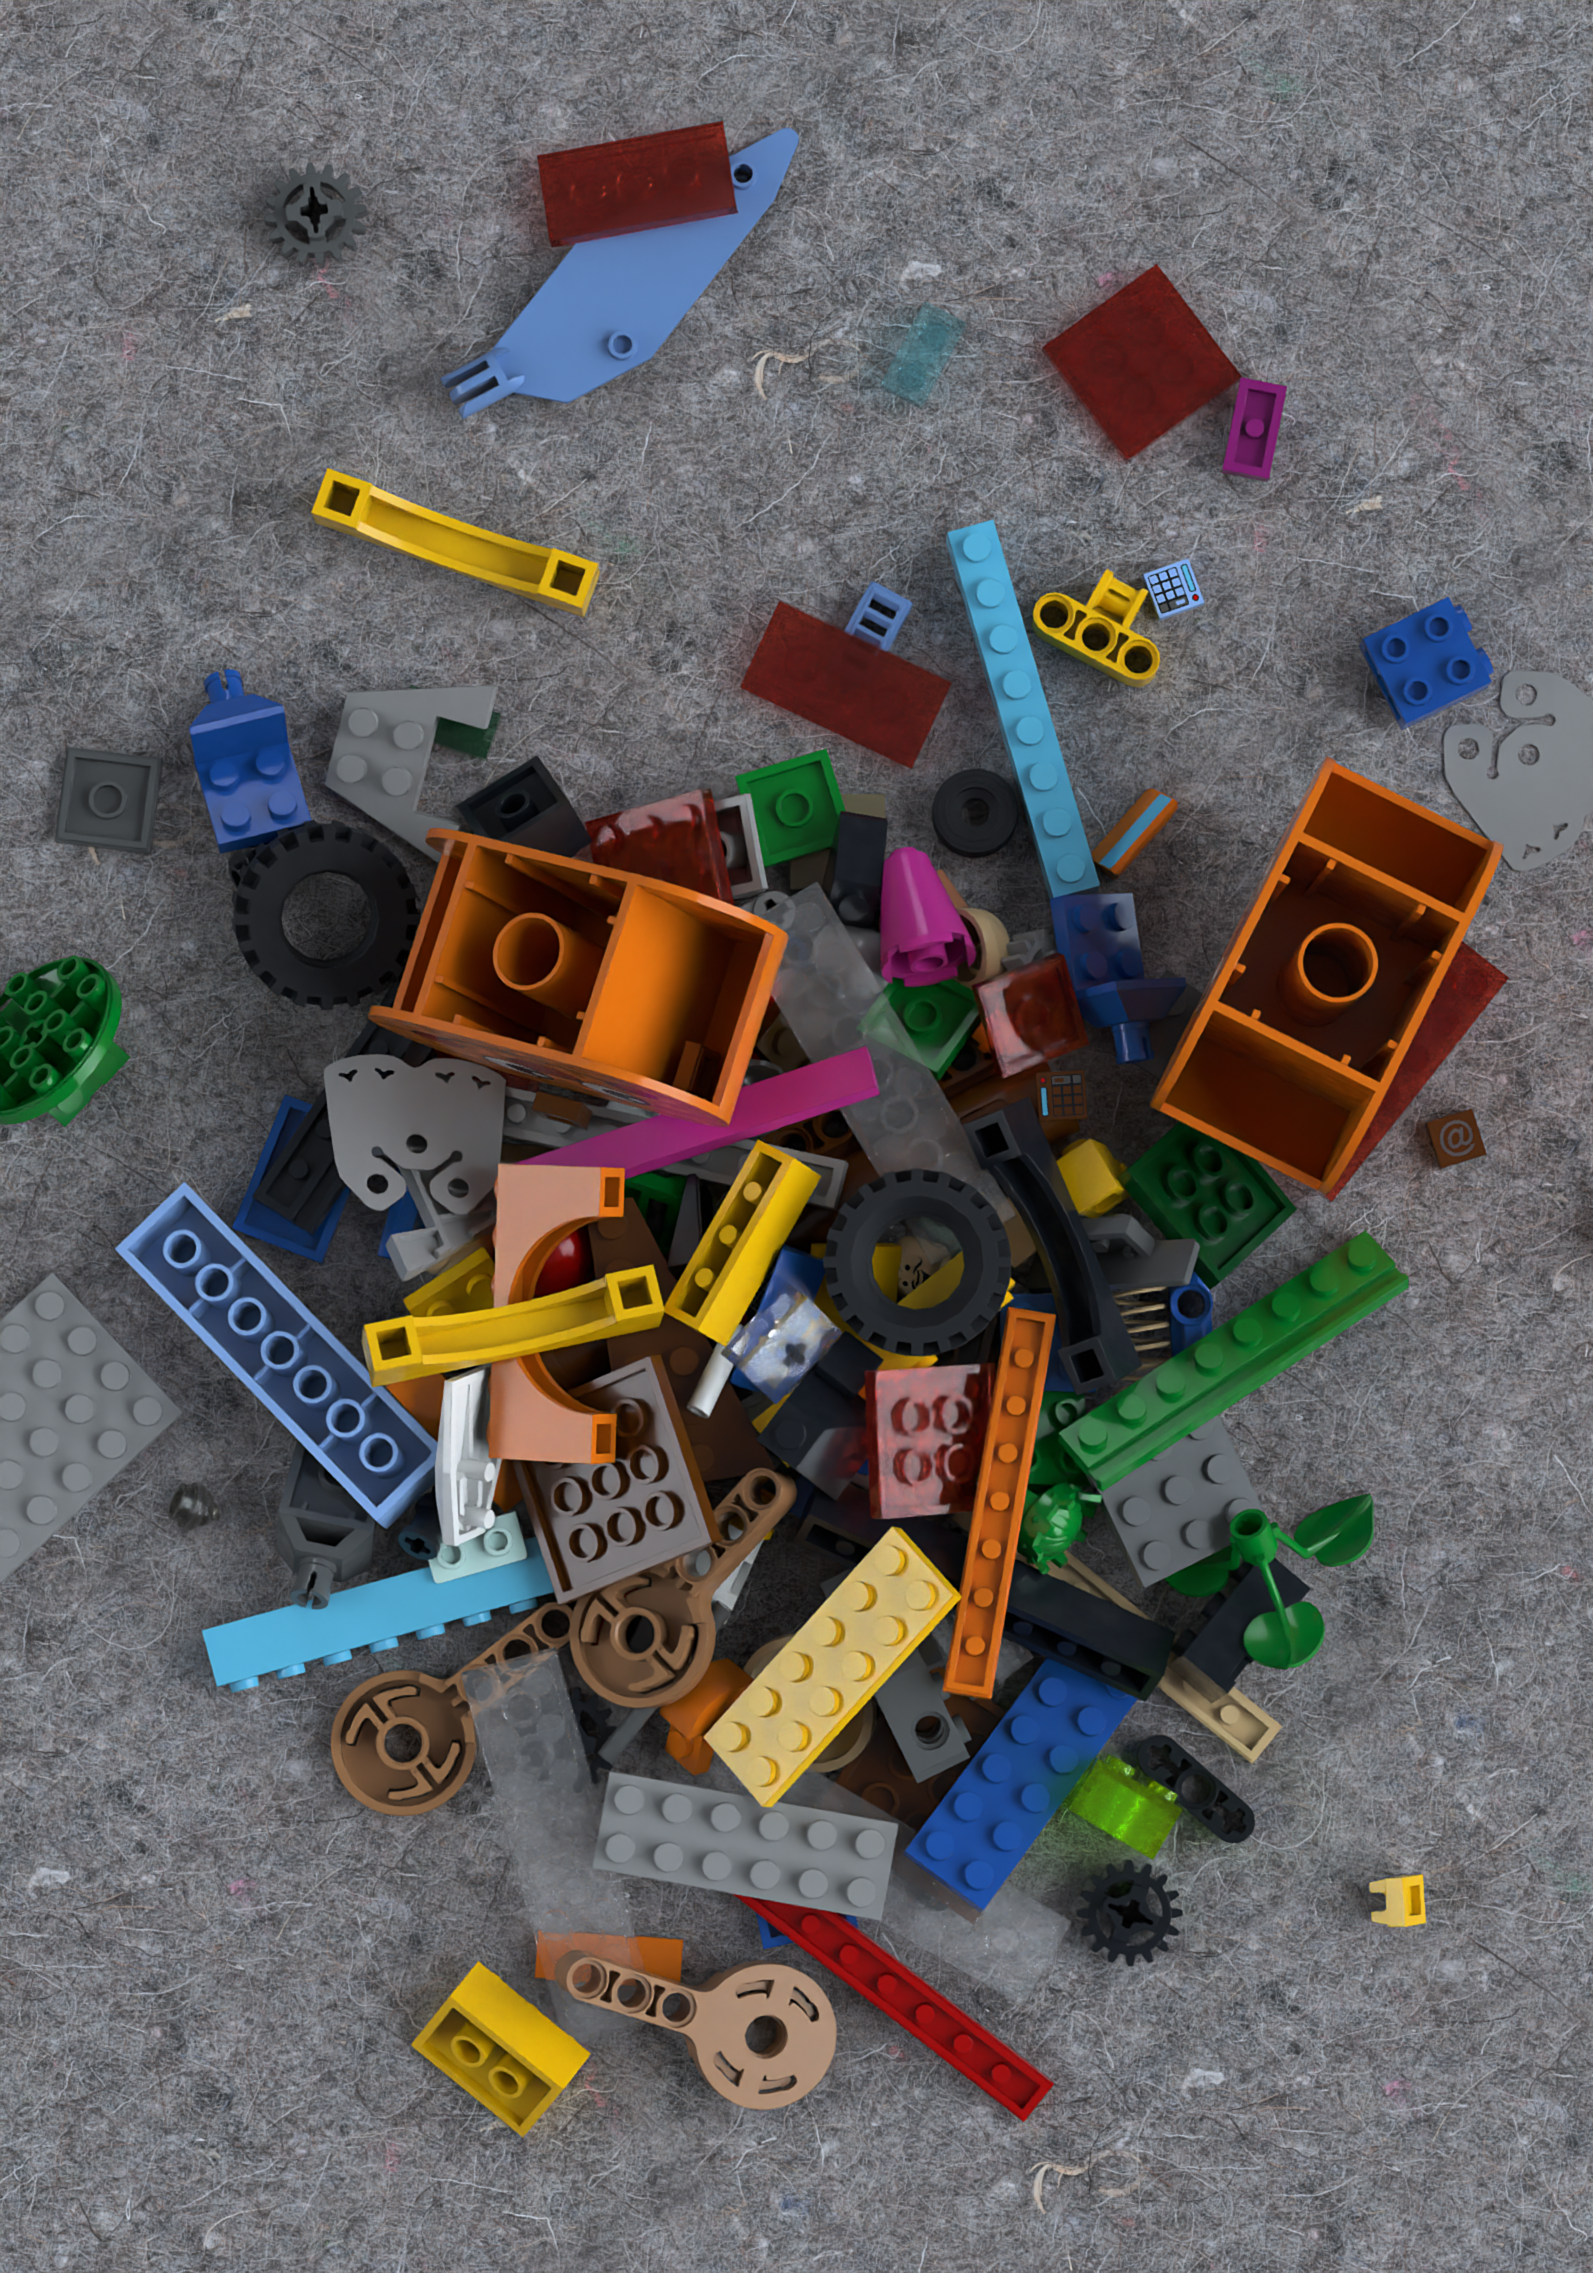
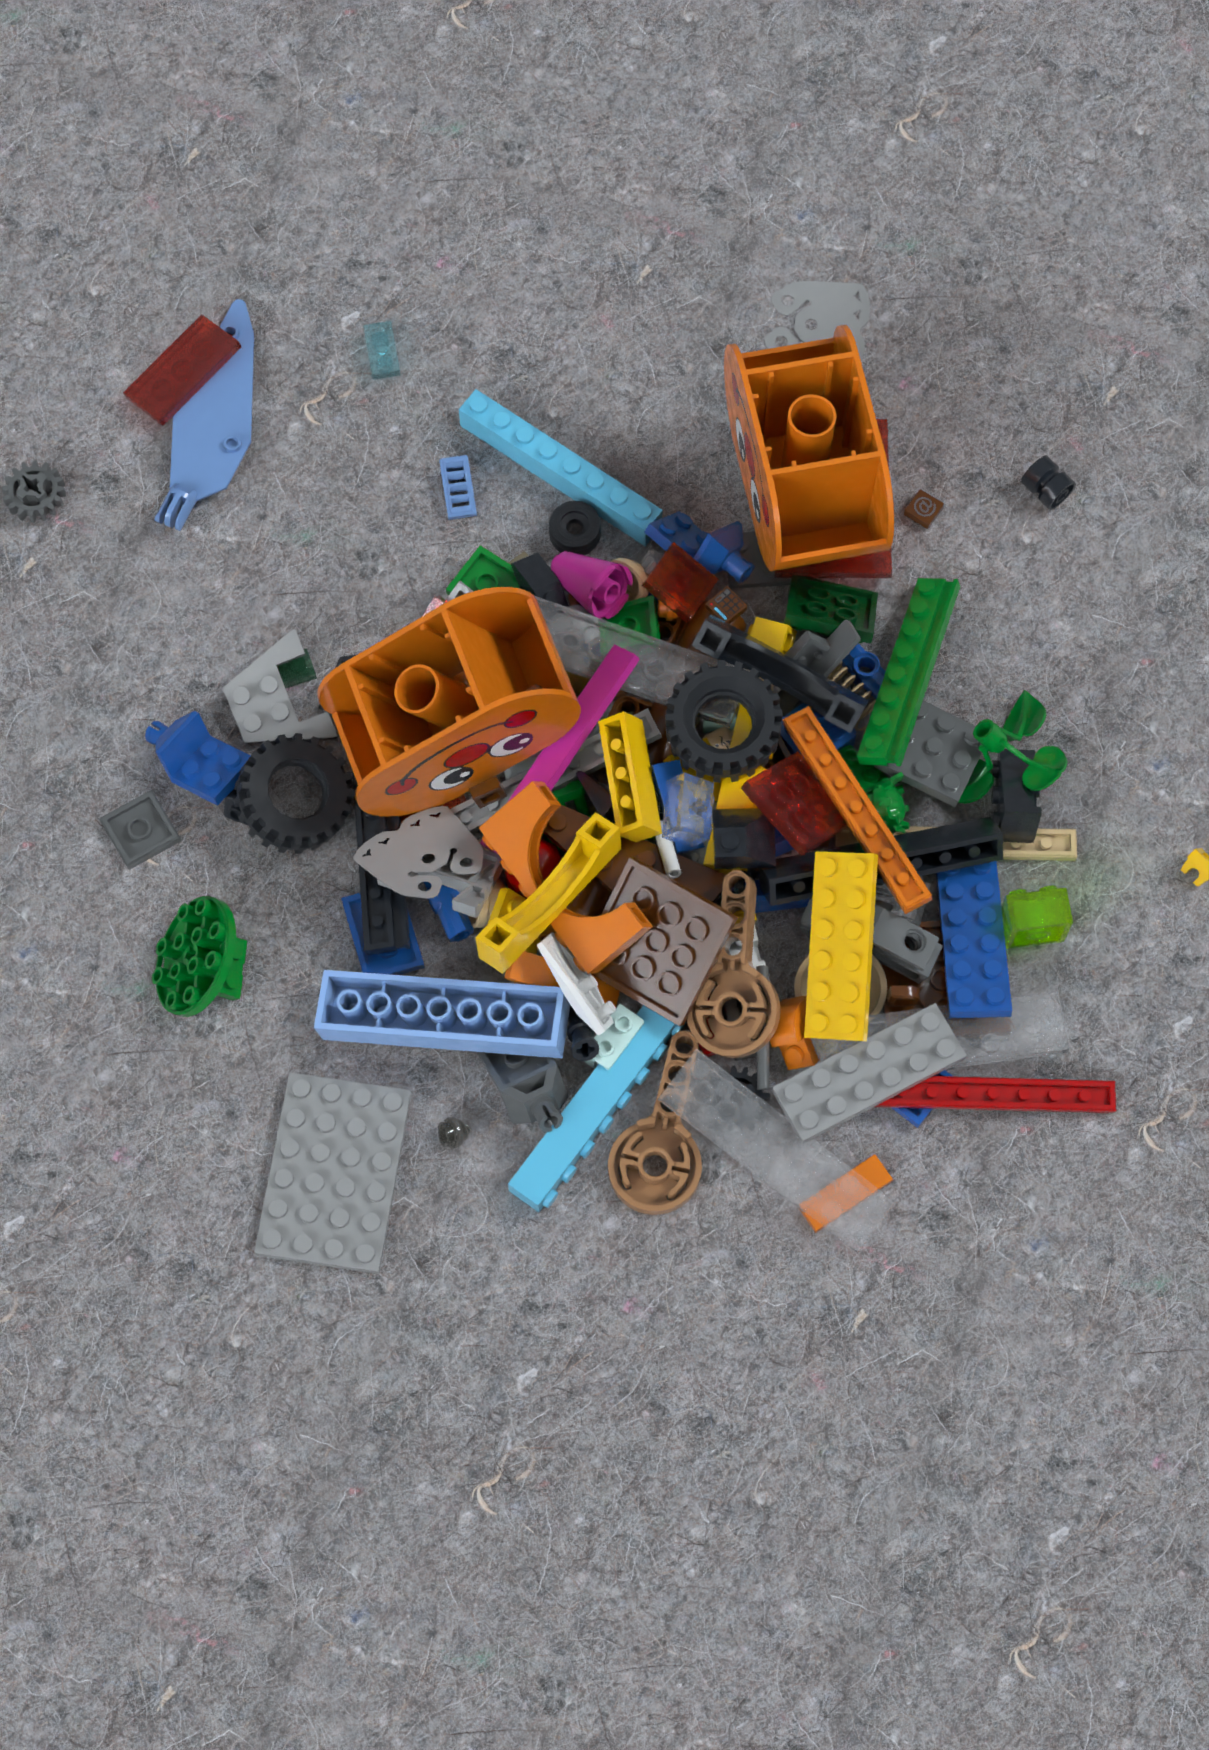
camera: 40 degrees left, 15 degrees down
yellow arch [311,468,600,618] -> none
yellow slope [411,1961,591,2137] -> none
medium nougat beam [555,1950,837,2110] -> none
clear red tile [740,600,953,769] -> none
black tile [814,1330,884,1401] -> none
yellow piece [1031,569,1160,687] -> none
clear red plate [1042,264,1242,464] -> none
black gear [1076,1859,1183,1966] -> none
orange slope [1091,788,1178,880] -> none
black beam [1137,1735,1255,1843] -> none
light blue tile [1142,558,1204,621] -> none
magenta plate [1221,377,1287,482] -> none
blue brick [1359,597,1494,731] -> none
none -> reddish brown tile [886,985,920,1007]

